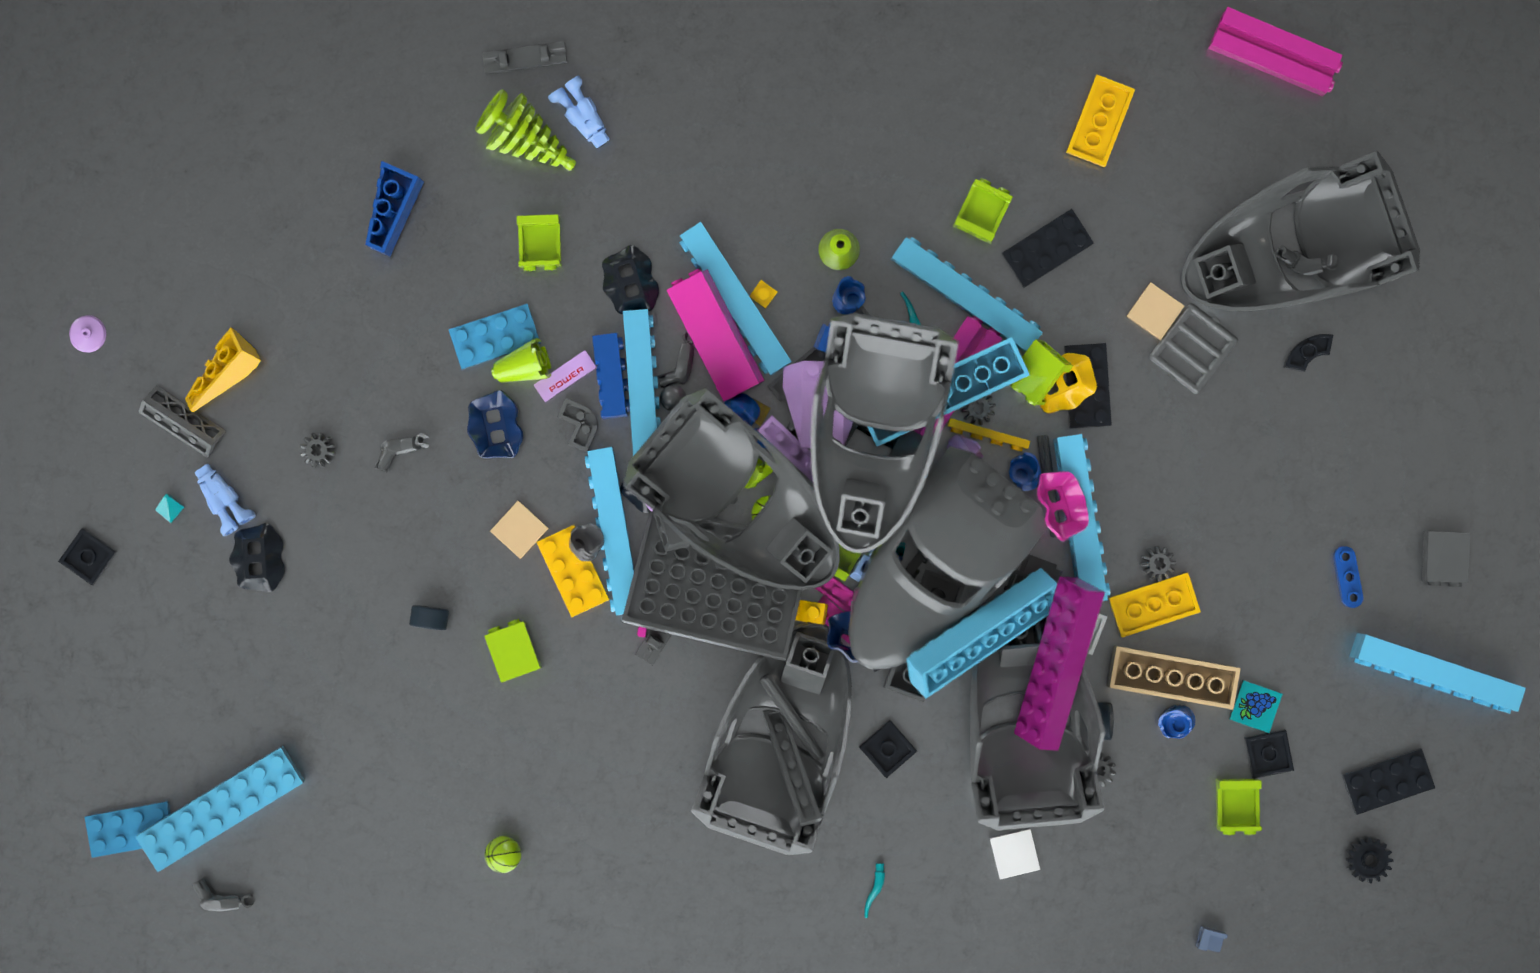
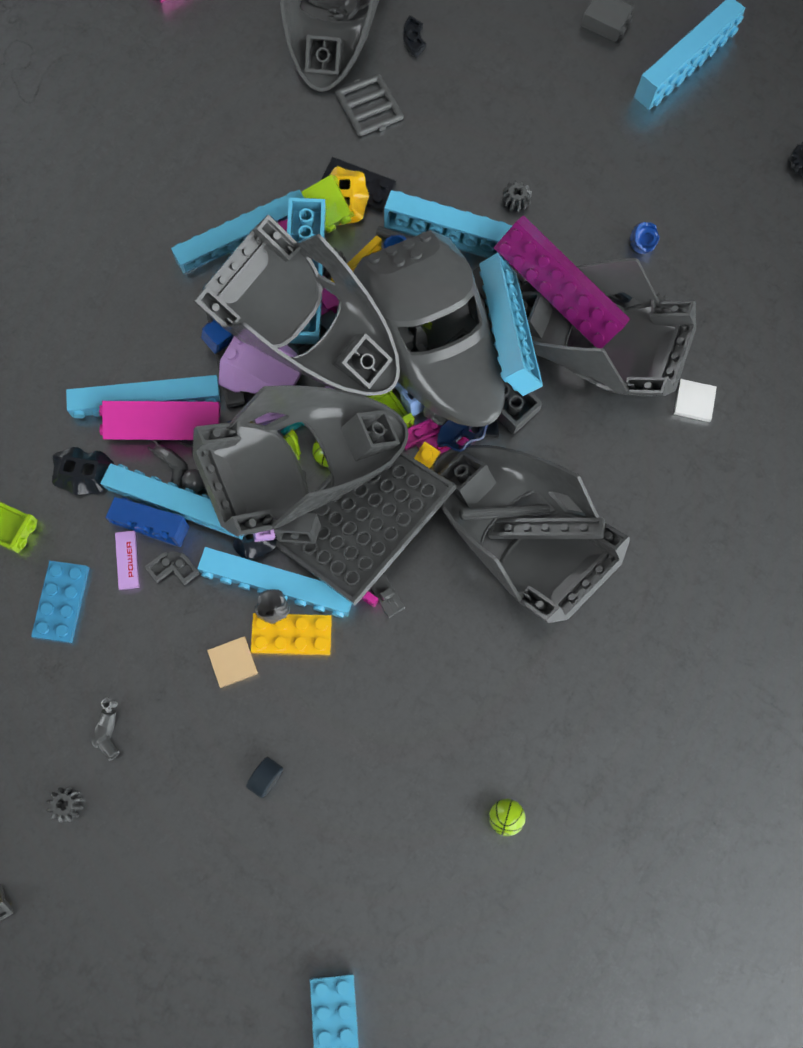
camera: 70 degrees left, 15 degrees down
teal slope [155,494,185,523] -> none
light blue piece [195,464,256,537] -> none
black piece [229,523,284,592] -> none
dark blue piece [467,390,523,459] -> none
lime panel [484,619,542,683] -> none
lime cone [491,338,552,382] -> none
yellow plate [749,280,778,309] -> none
lime cone [819,229,860,270] -> none
blue hair [832,276,866,315] -> none
black tile [859,720,917,779] -> none
teal animal [864,863,885,918] -> none
lime panel [953,178,1013,244] -> none
black plate [1001,209,1094,288] -> none
dark pink piece [1037,471,1089,541] -> none
yellow plate [1066,75,1135,168] -> none
tan brick [1107,645,1241,710] -> none
yellow plate [1108,572,1201,638] -> none
tan tile [1126,282,1184,340] -> none
lime panel [1216,779,1262,835] -> none
teal tile [1229,680,1283,733] -> none
black tile [1244,729,1294,779] -> none
blue plate [1333,546,1363,608] -> none
black plate [1342,748,1435,815] -> none

